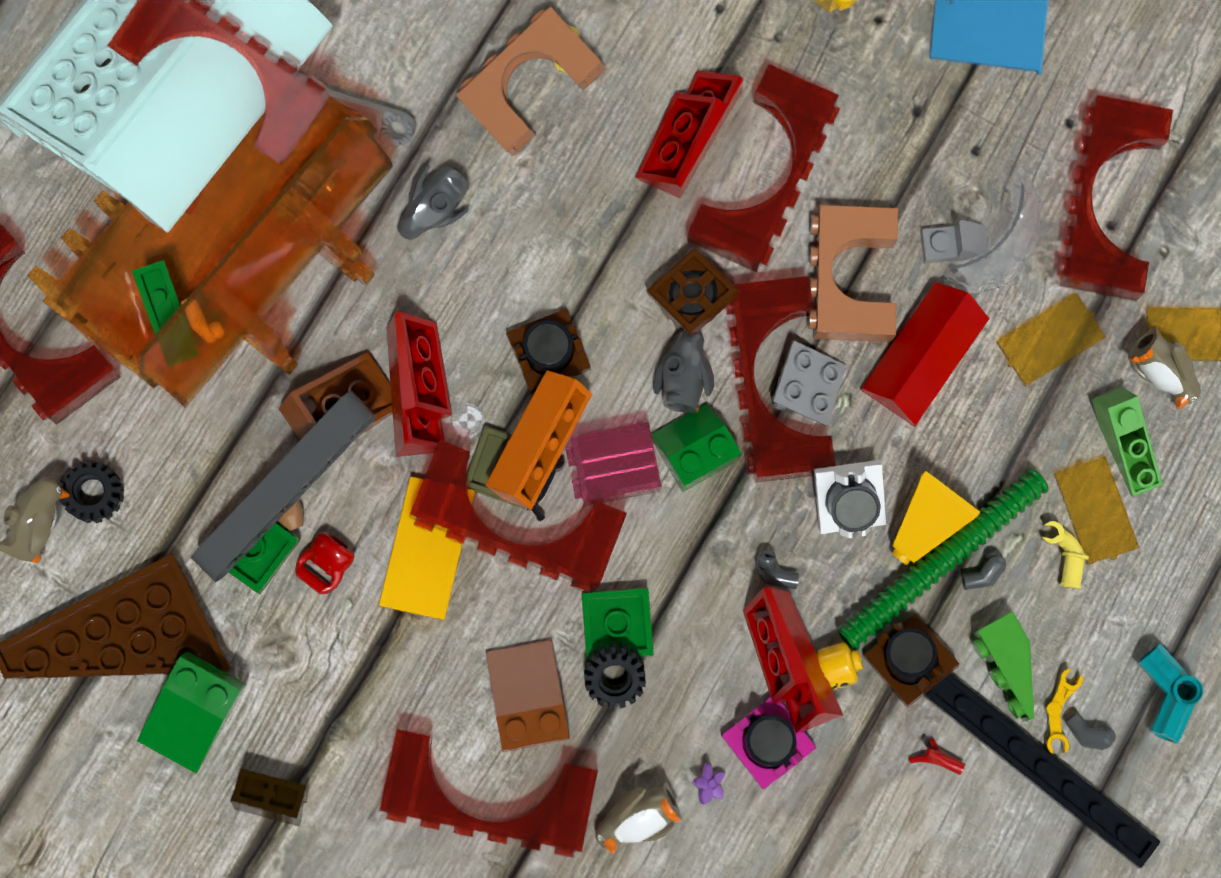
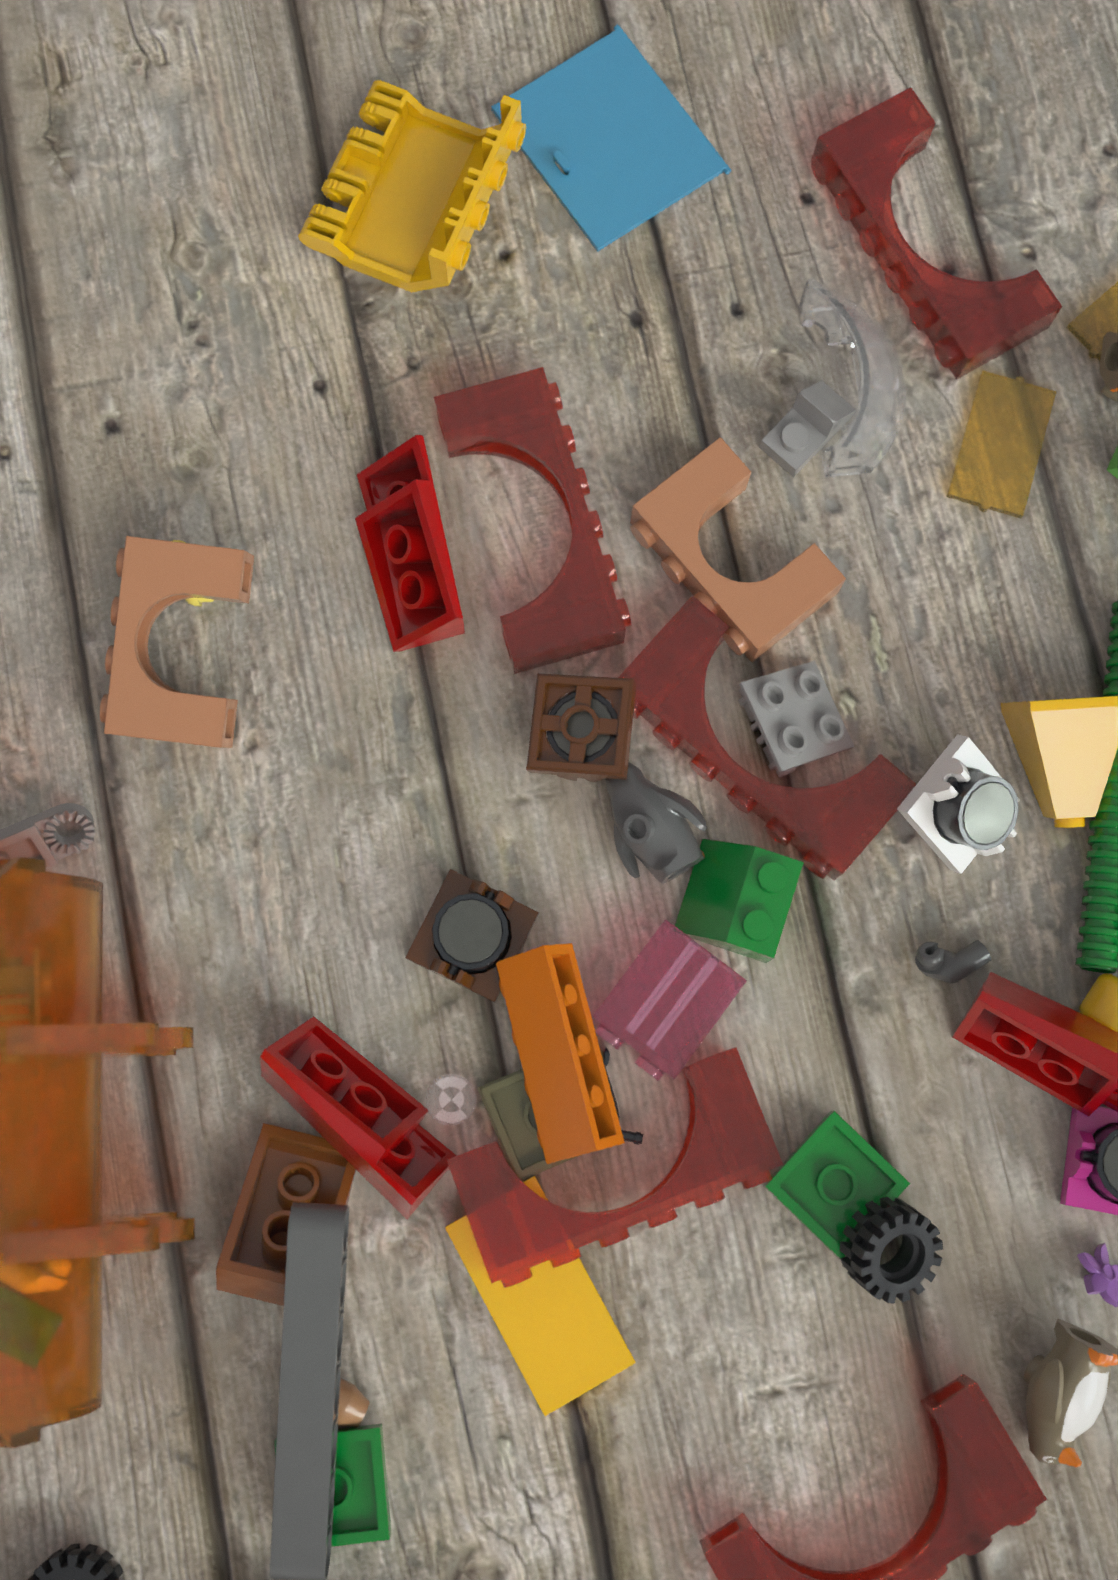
camera: 40 degrees left, 0 degrees up
red piece [295,531,355,594] -> none
dark grey animal [397,165,469,240] -> none
dark orange slope [485,640,570,752] -> none
red slope [861,282,990,427] -> none

